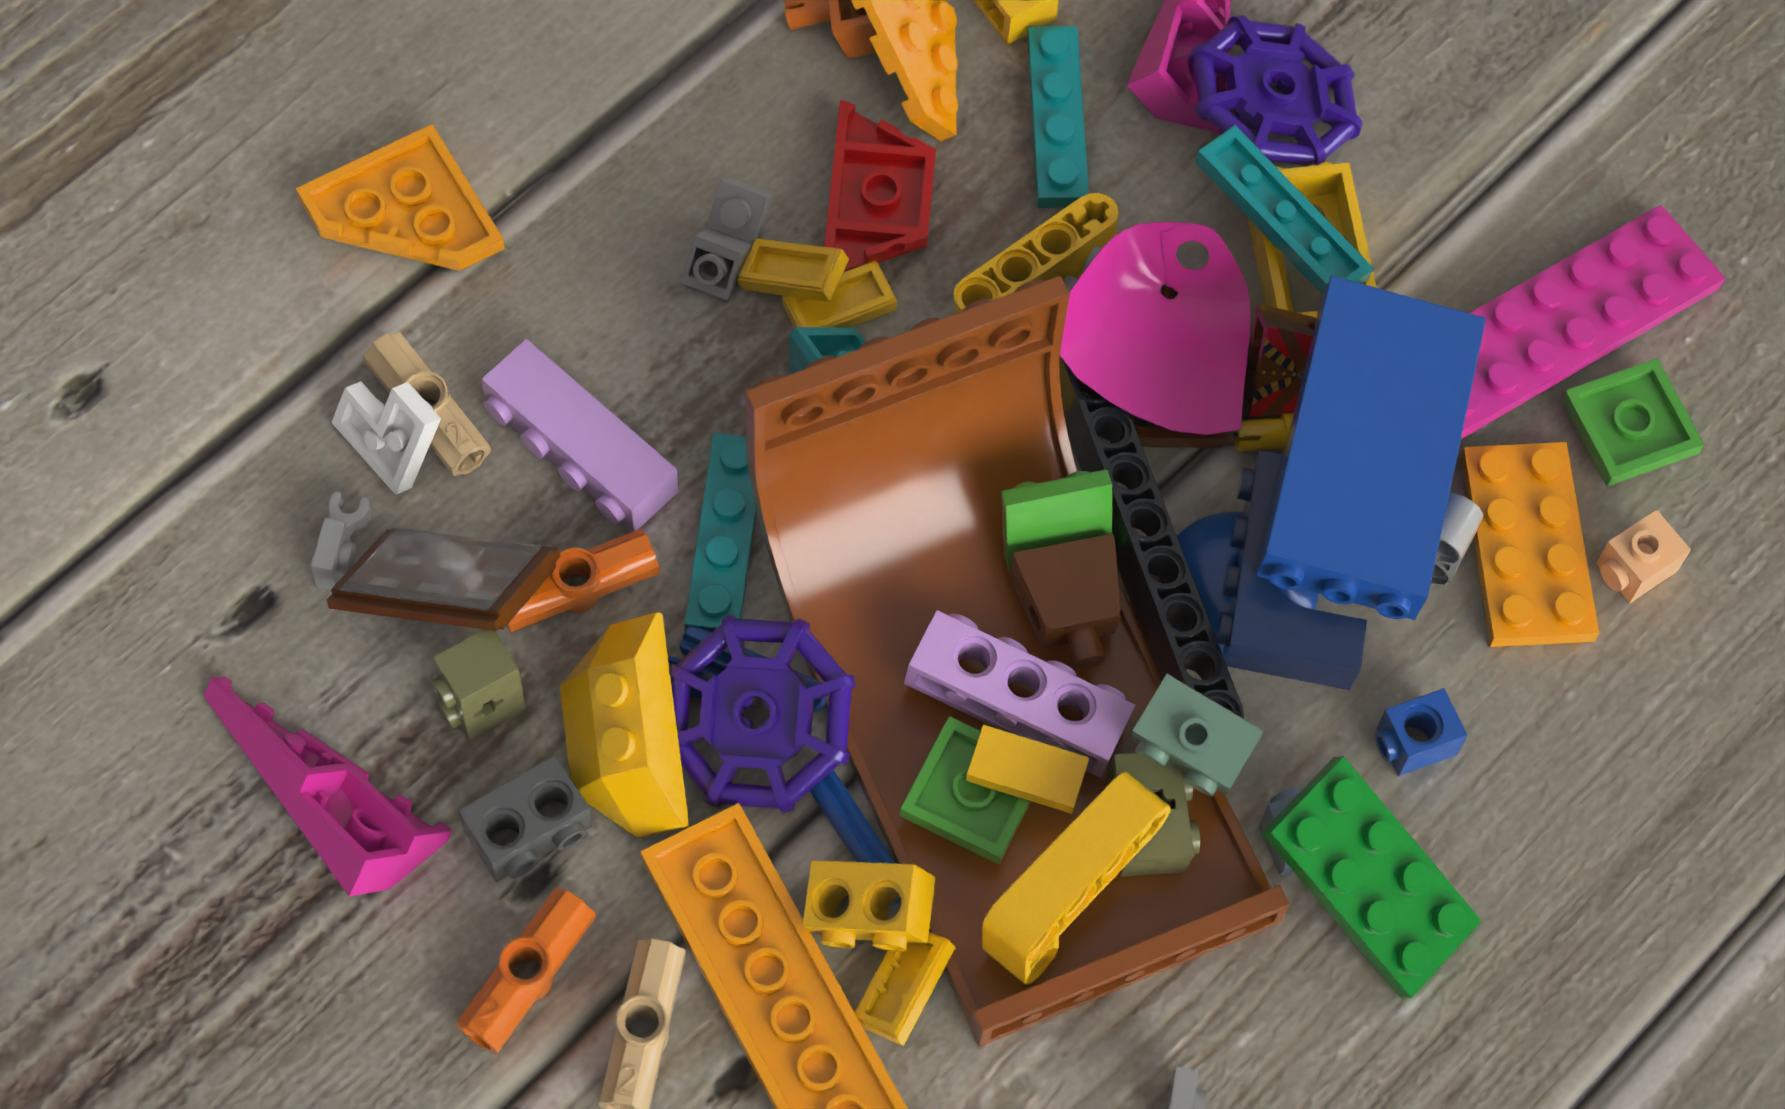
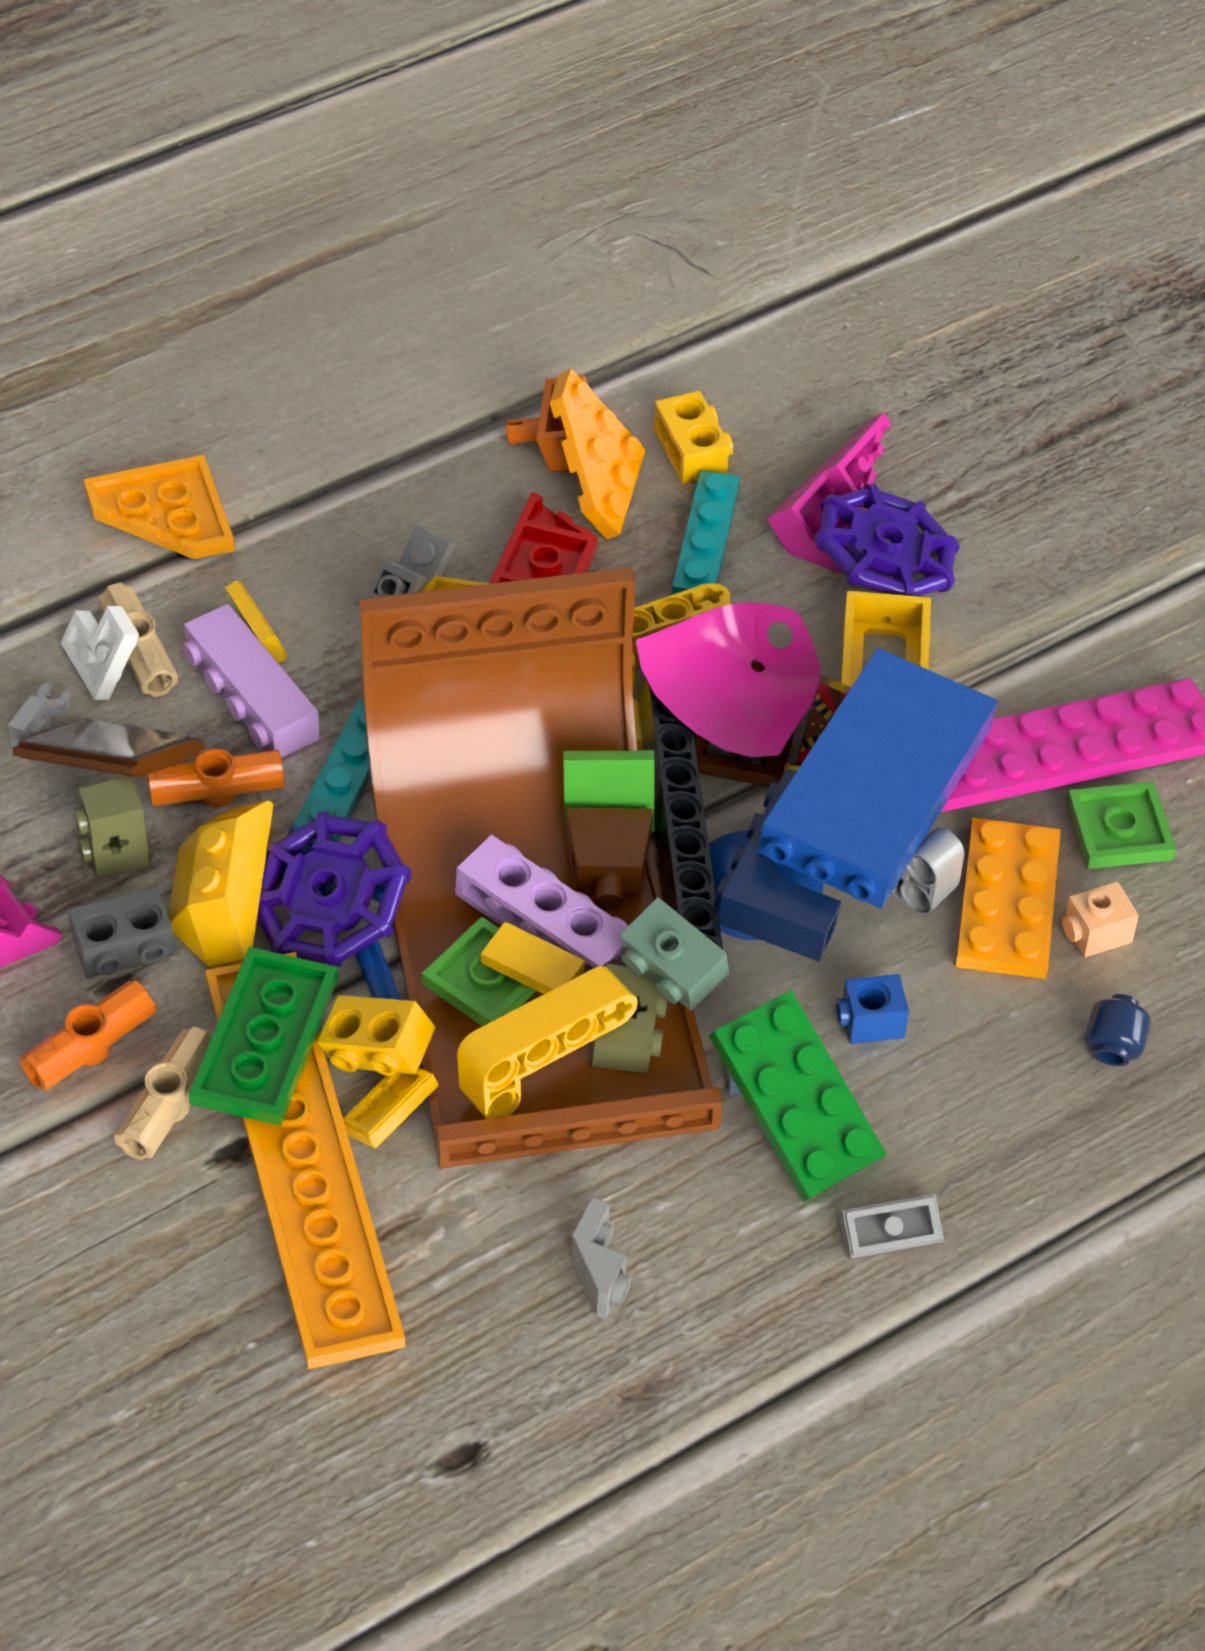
camera: 15 degrees right, 15 degrees down
teal plate [1194,125,1374,295] -> none
none -> green plate [189,947,338,1126]
none -> yellow tile [224,580,287,664]
none -> light grey slope [836,1194,945,1259]
none -> dark blue head [1085,994,1151,1066]

